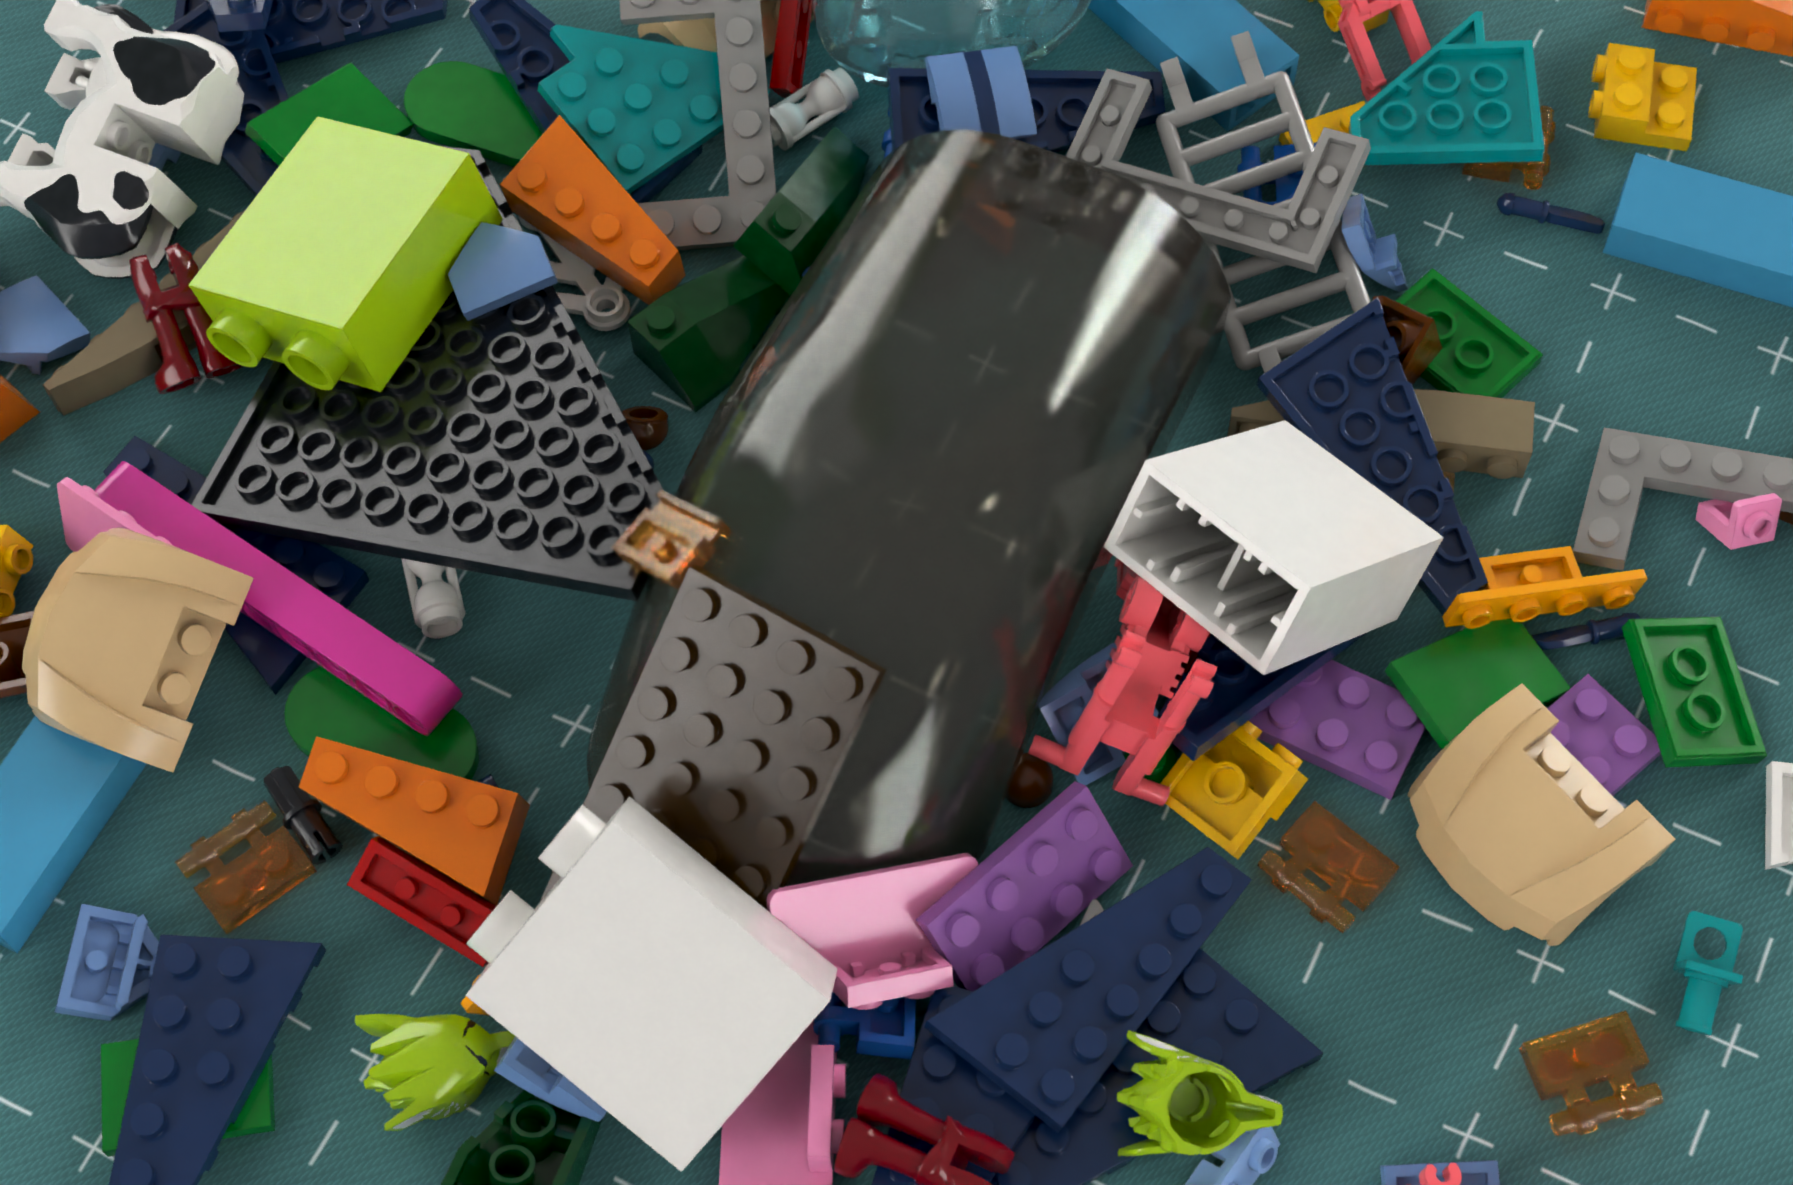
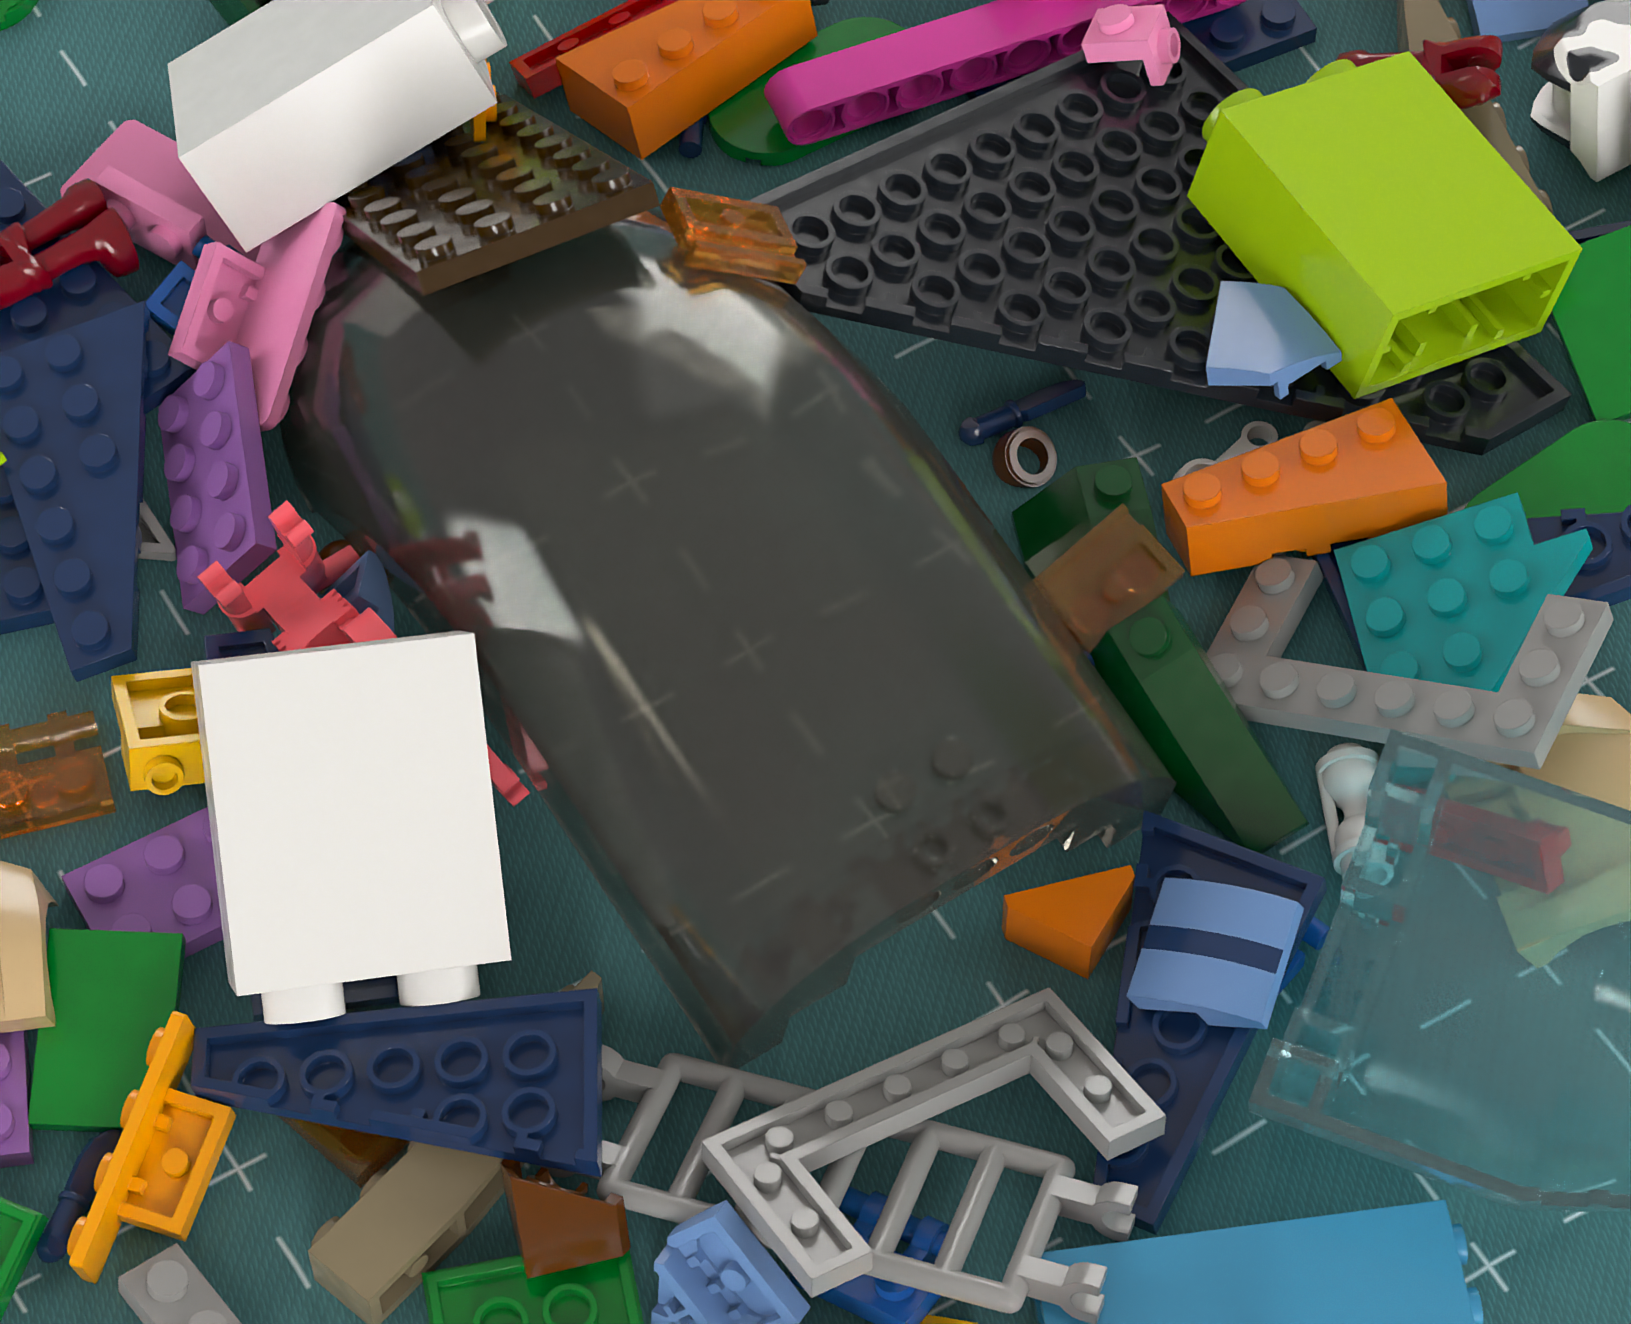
camera: 120 degrees right, 5 degrees down
none -> clear orange plate [1026,503,1185,654]
none -> bright pink bracket [1081,4,1181,86]

